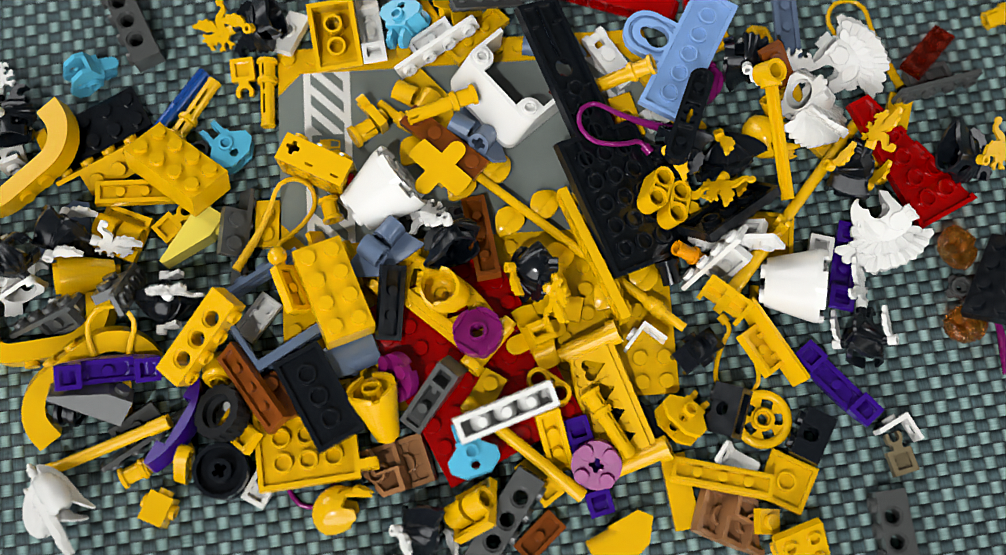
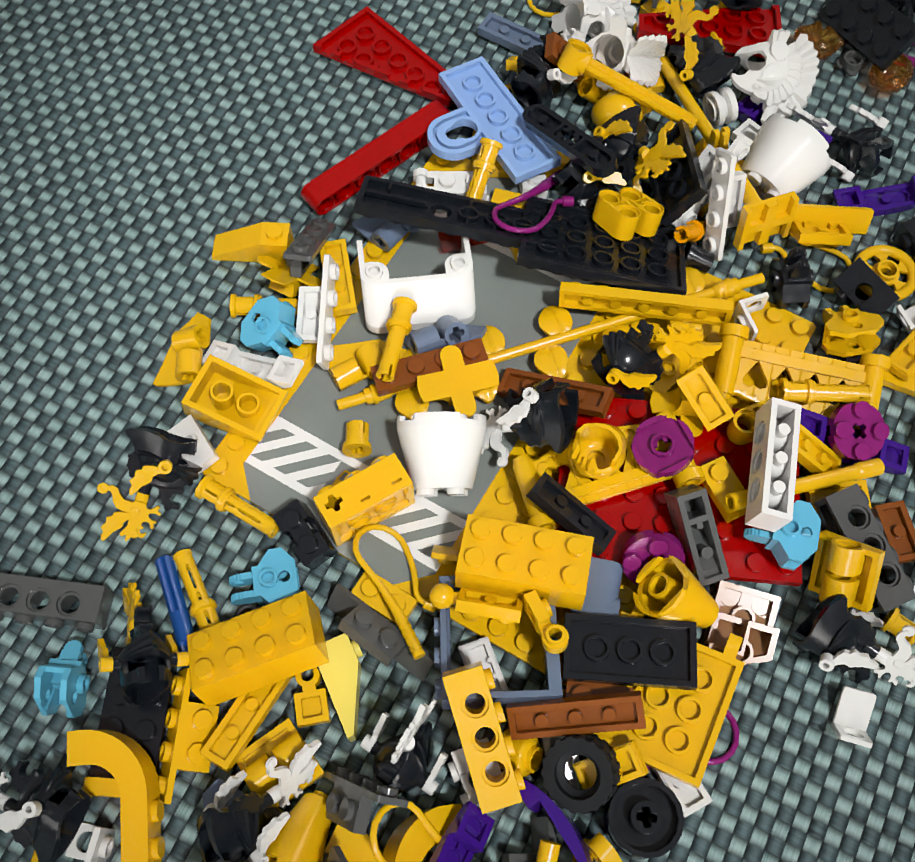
camera: 55 degrees left, 10 degrees down
yellow plate [229,57,257,100] -> none
yellow helmet [312,484,374,535] -> none
yellow bush [317,195,344,225] -> none
sand blue panel [350,215,424,277] -> none
yellow plate [355,93,389,135] -> none
none -> black helmet [97,582,189,705]
none -> black brick [272,499,338,570]
none -> yellow plate [523,590,569,654]
none -> yellow panel [676,361,735,432]
none -> white wheel [703,87,738,128]

